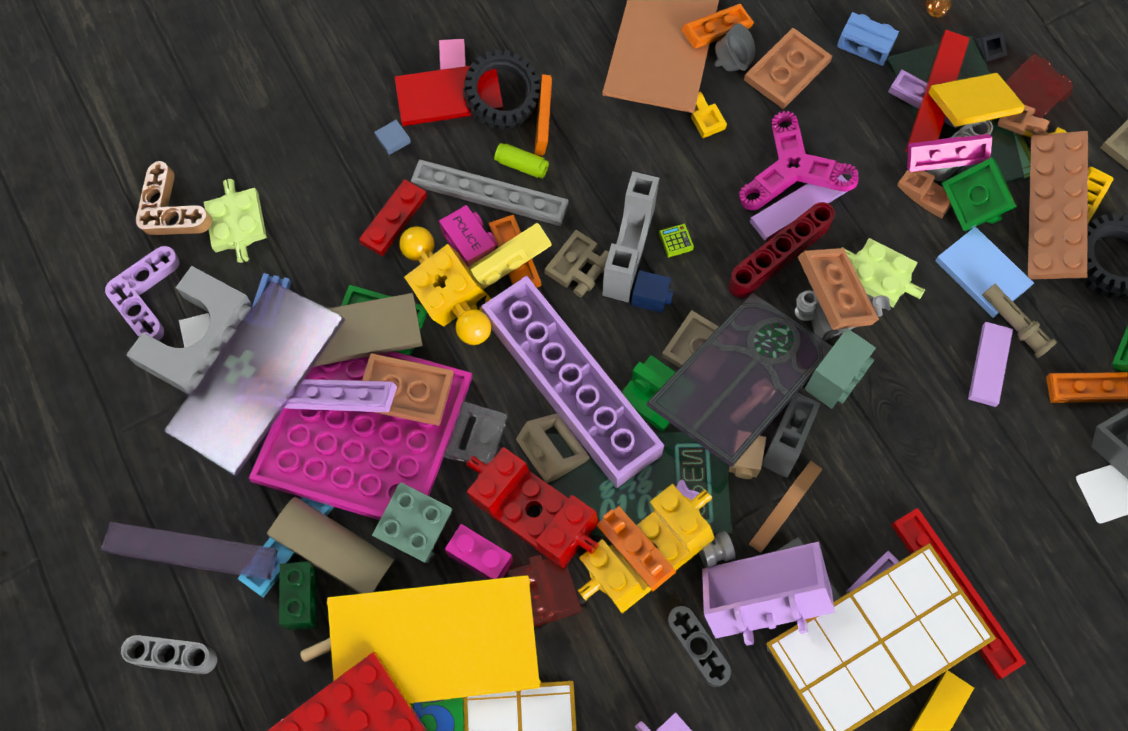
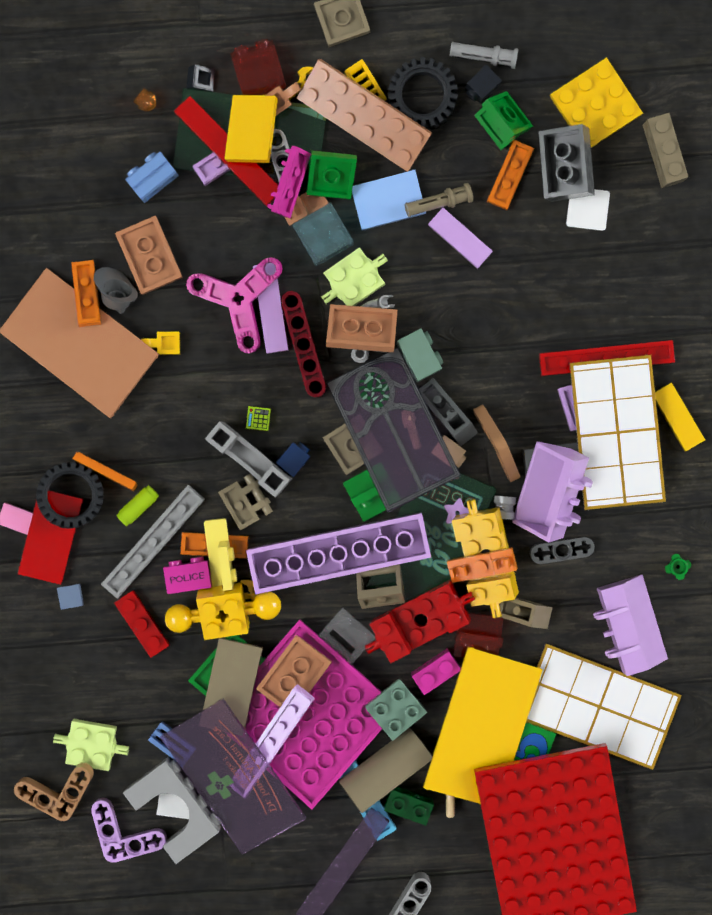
camera: 65 degrees left, 20 degrees up
none -> clear light blue brick [292,202,354,267]
none -> dark tan slope [500,598,553,629]

